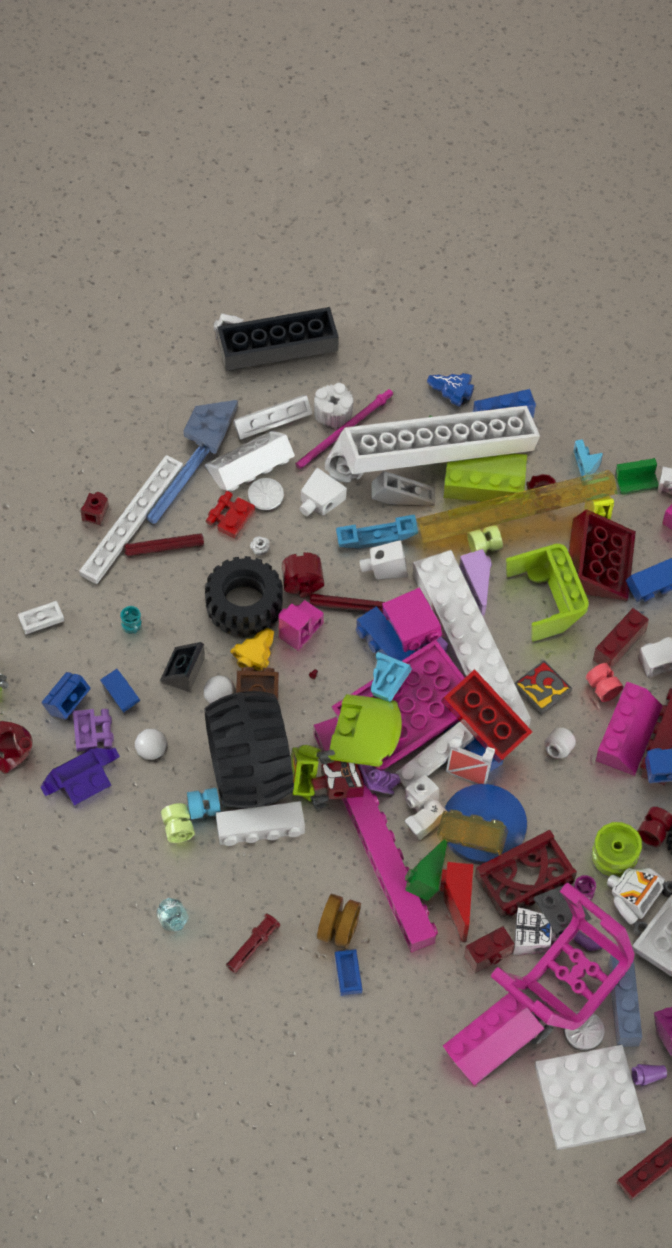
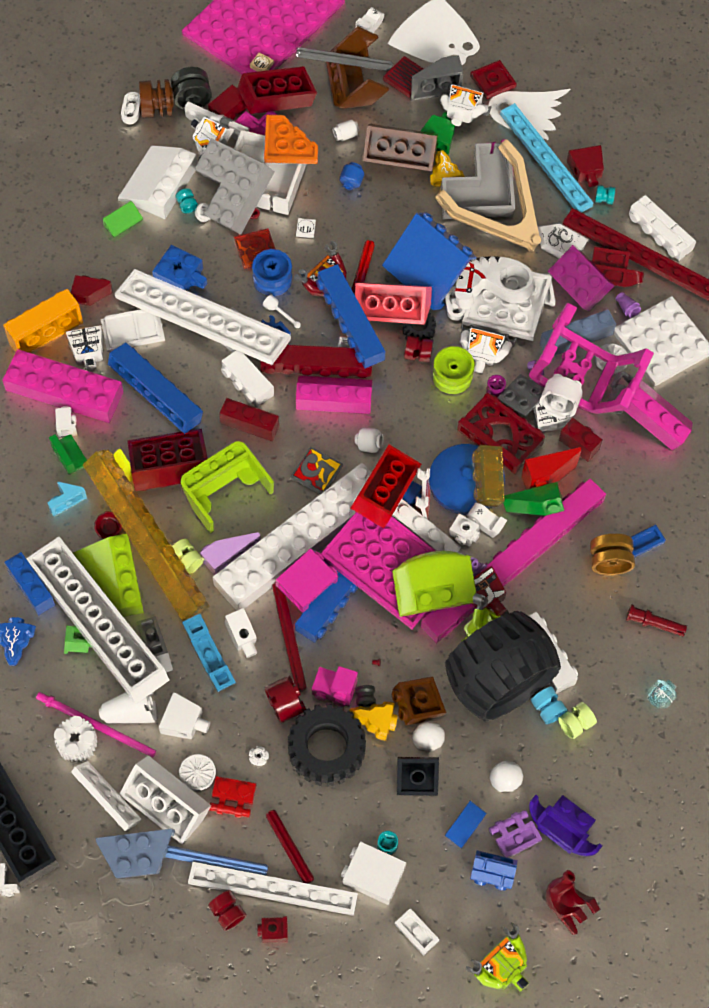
camera: 110 degrees left, 5 degrees up
medium azure wing [371,652,412,702] -> none
coral wheel [586,663,624,702] -> none
none -> dark red wheel [208,890,247,931]
none -> white brick [341,842,406,905]
none -> pearl dark grey wheel [355,685,376,707]
none -> white brick [540,374,583,418]

